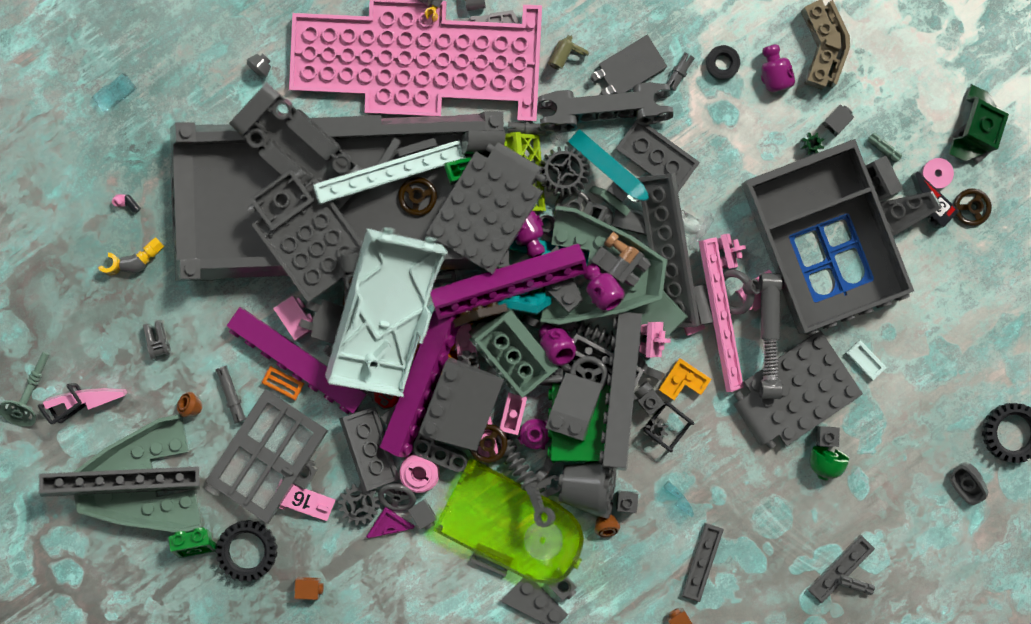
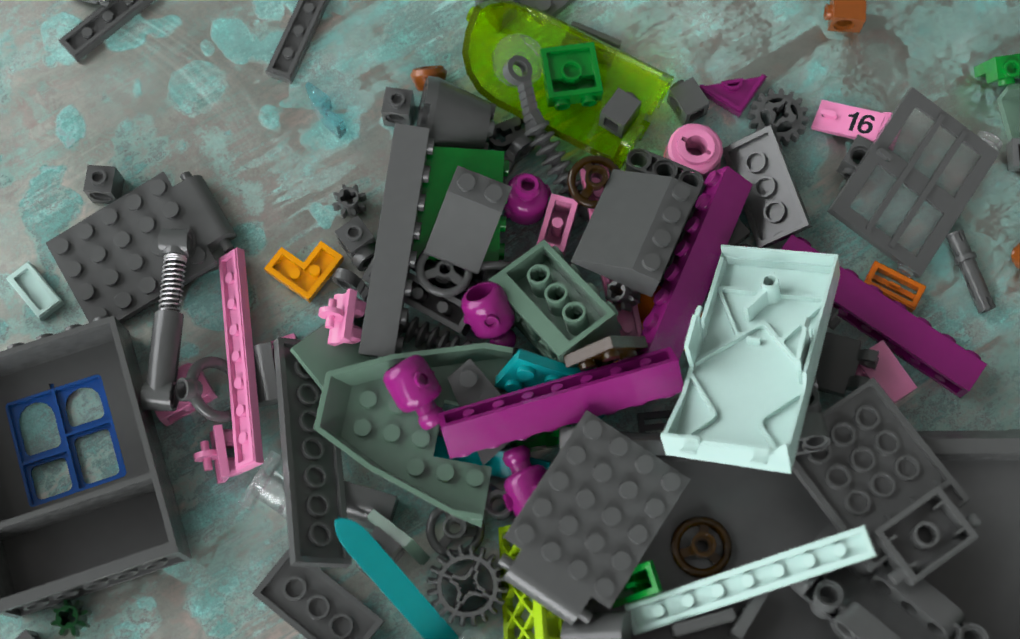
camera: 175 degrees left, 15 degrees down
black tyre [216,520,278,582] -> none
dark grey piece [378,483,416,511] -> none
dark grey brick [583,201,614,225] -> none
dark grey hips [591,232,651,287] -> none
black piece [643,401,694,453] -> none
green cylinder [809,445,849,480] -> none
none -> green plate [540,42,603,111]
none -> dark grey brick [598,88,642,138]

